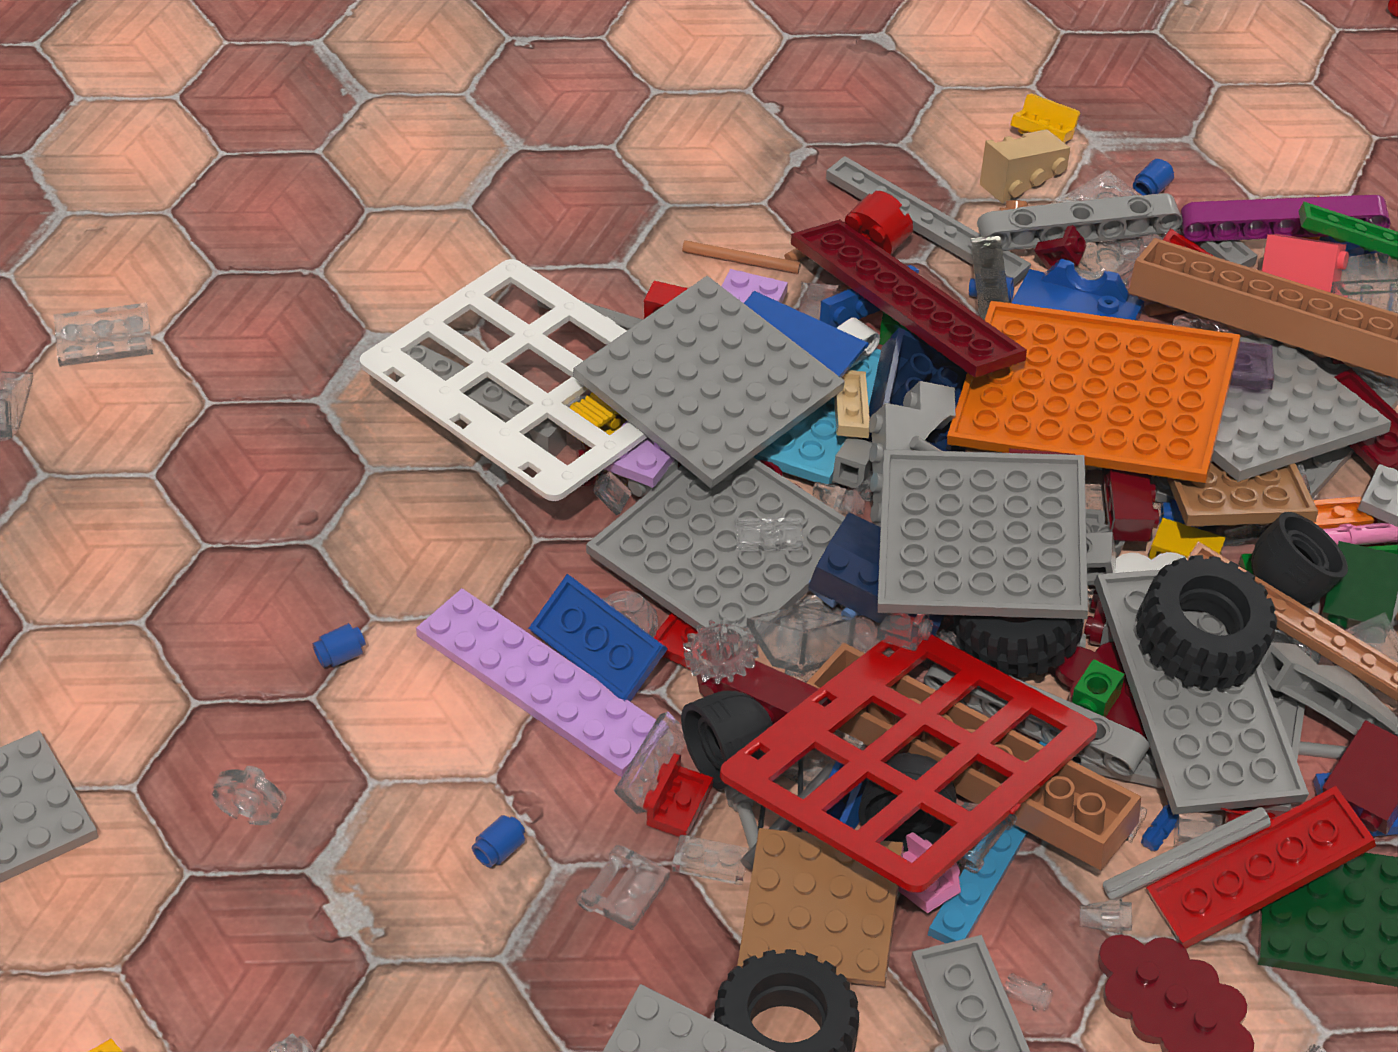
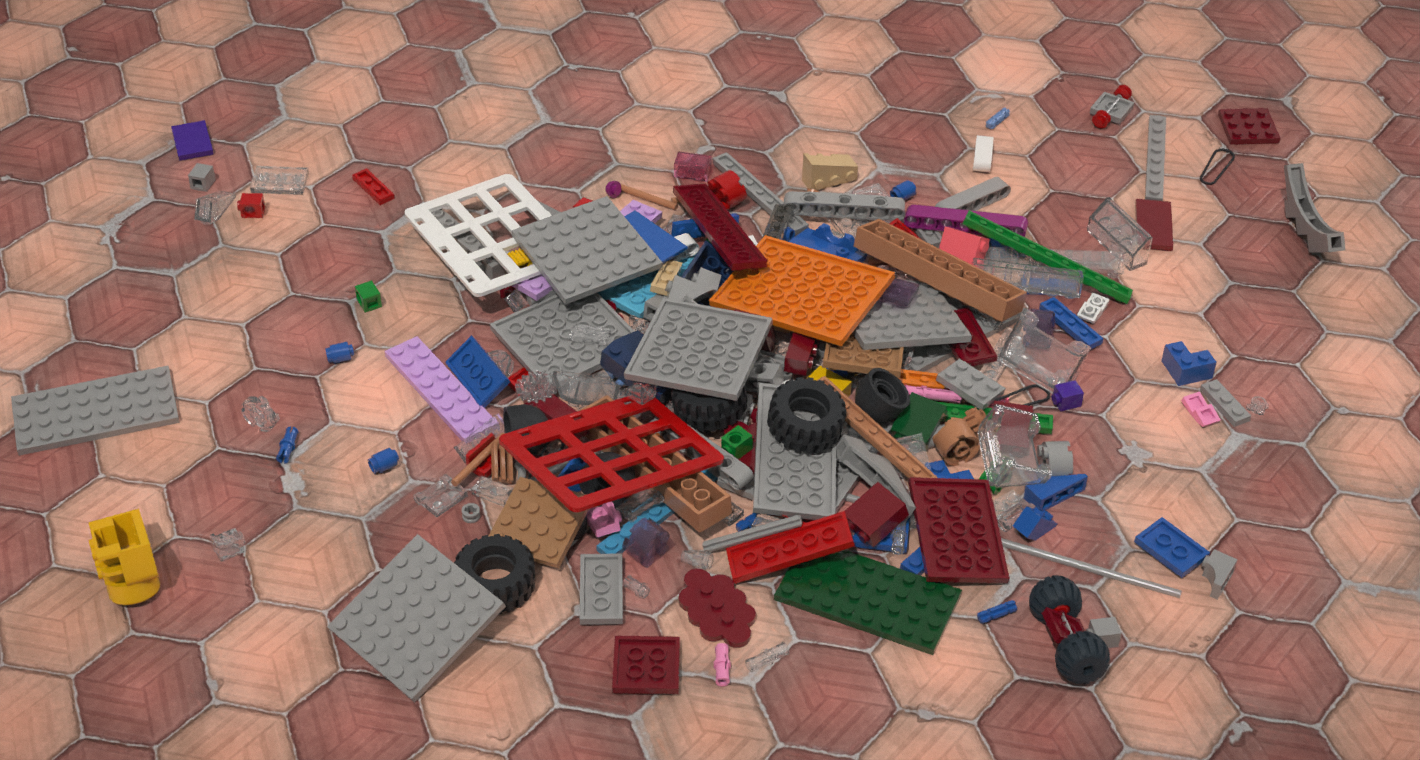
camera: 15 degrees right, 5 degrees down
yellow bracket [1010,93,1080,143] -> none
dark red bracket [1034,225,1086,270] -> none
none -> red brick [237,193,265,218]
none -> blue pin [276,426,299,464]
none -> red tile [352,168,395,205]
none -> green brick [355,280,382,313]
none -> nougat bar [451,432,505,487]
none -> light grey bush [461,503,480,523]
none -> nougat tile [491,442,513,484]
none -> magenta plate [605,181,621,198]
none -> clear purple brick [622,518,670,568]
none -> clear pink brick [674,151,712,182]
none -> light grey beam [935,177,1011,211]
none -> white beam [973,135,994,173]
none -> medium blue axle [986,107,1010,129]

